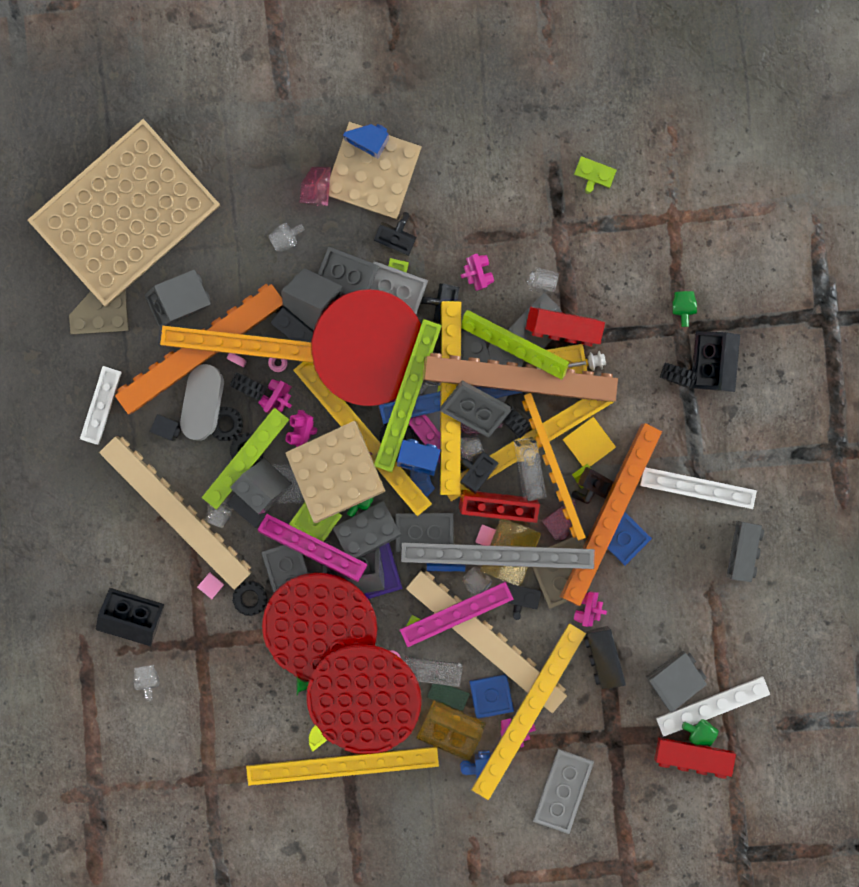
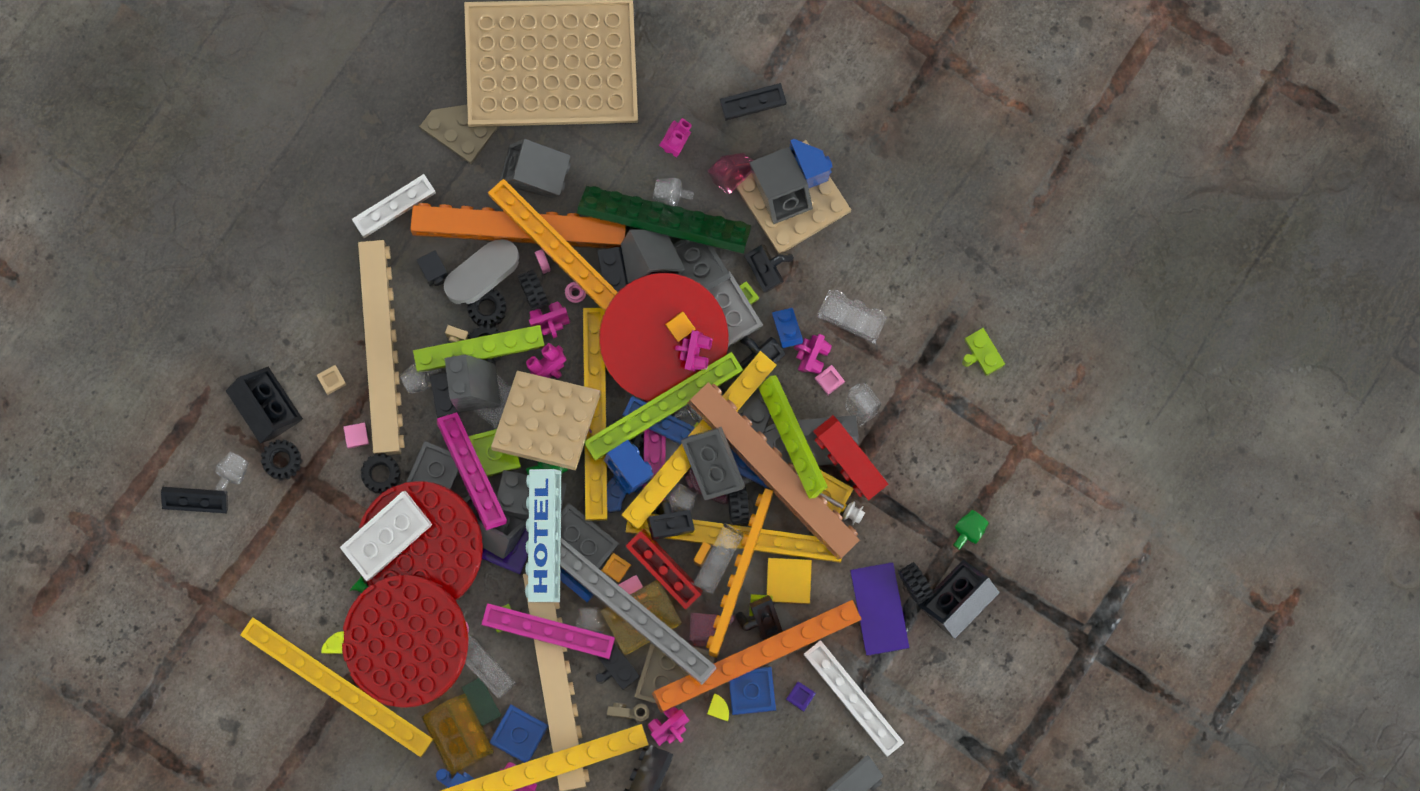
camera: 40 degrees right, 10 degrees down
none -> black plate [161,487,228,514]
none -> black tyre [261,439,302,480]
none -> tan plate [317,365,346,395]
none -> white plate [340,491,432,581]
none -> tan plate [445,325,469,342]
none -> light aqua brick [525,469,561,602]
none -> dark green plate [577,186,751,254]
none -> light orange tile [601,553,631,583]
none -> dark tan plate [607,703,650,722]
none -> dark pink hips [659,118,692,158]
none -> light orange tile [665,311,695,342]
none -> dark pink hips [675,330,713,372]
none -> light orange tile [694,542,711,567]
none -> neon yellow tile [707,693,729,722]
none -> black plate [720,83,787,121]
none -> dark grey slope [750,147,813,224]
none -> blue plate [772,308,803,348]
none -> dark purple tile [786,681,816,712]
none -> bright pink tile [815,365,845,395]
none -> clear brick [817,290,887,344]
none -> dark purple tile [850,562,909,656]

